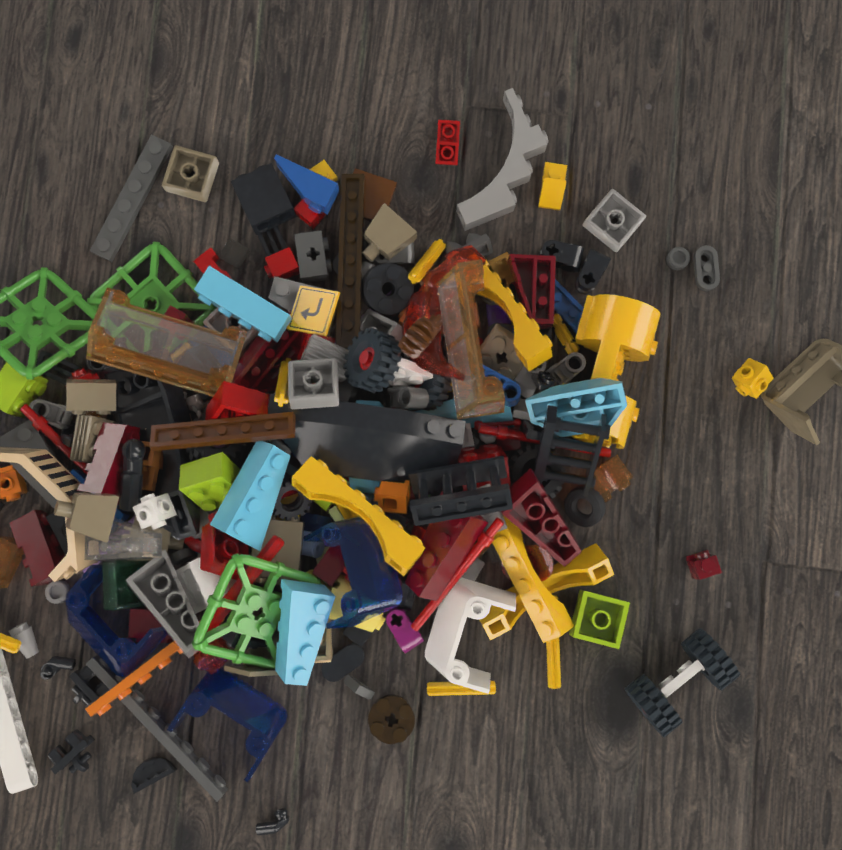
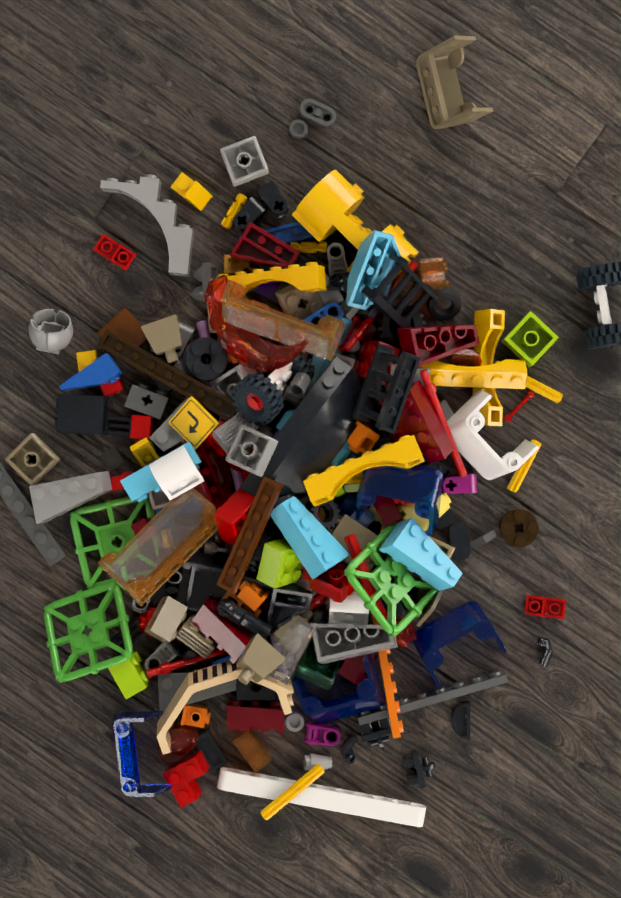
camera: 55 degrees left, 5 degrees up
white brick [132,493,177,530] -> none
yellow axle [274,358,291,407] -> none
reddish brown gear [399,314,443,359] -> none
yellow axle [408,239,446,284] -> none
dark red brick [685,550,722,580] -> none
yellow brick [732,358,774,399] -> none
none -> light grey piece [28,309,73,354]
none -> light grey wedge [29,471,112,524]
none -> yellow slope [130,437,161,467]
none -> white brick [149,445,204,500]
none -> yellow axle [221,193,247,229]
none -> orange brick [237,580,271,611]
none -> magenta piece [303,722,341,746]
none -> red hinge [504,391,534,422]
none -> red slope [524,595,567,619]

